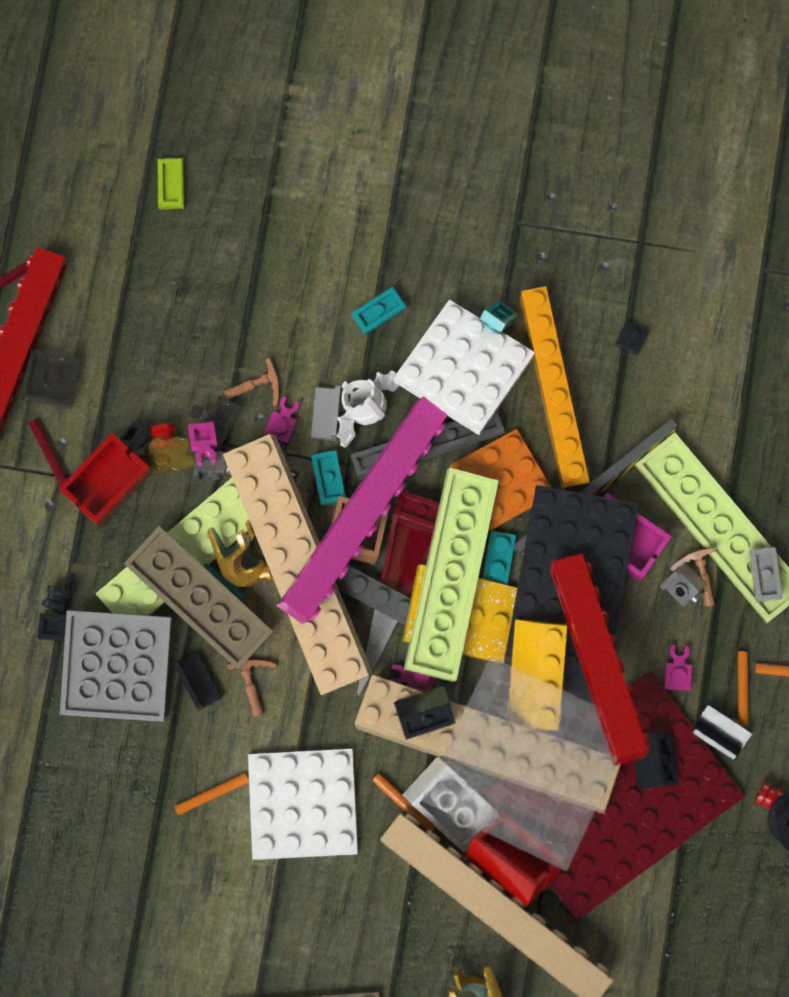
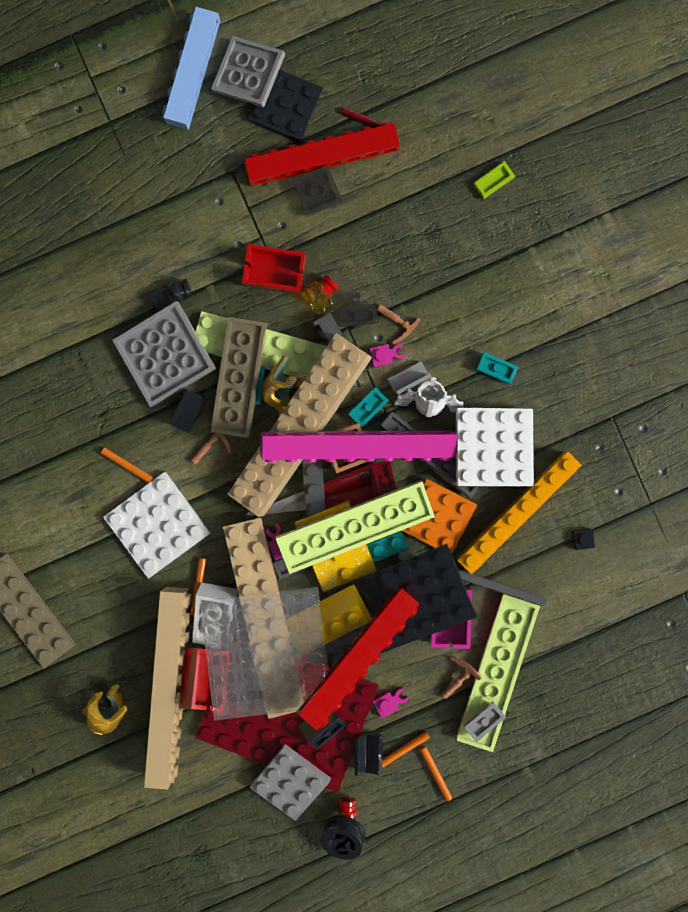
camera: 55 degrees right, 10 degrees up
dark red bar [28,419,68,487] -> none
black plate [119,421,151,453] -> none
dark pink plate [188,422,217,466] -> none
black panel [394,686,456,740] -> none
teal plate [480,300,519,333] -> none
flat silver brick [660,562,707,607] -> none
none -> light grey plate [250,744,331,821]

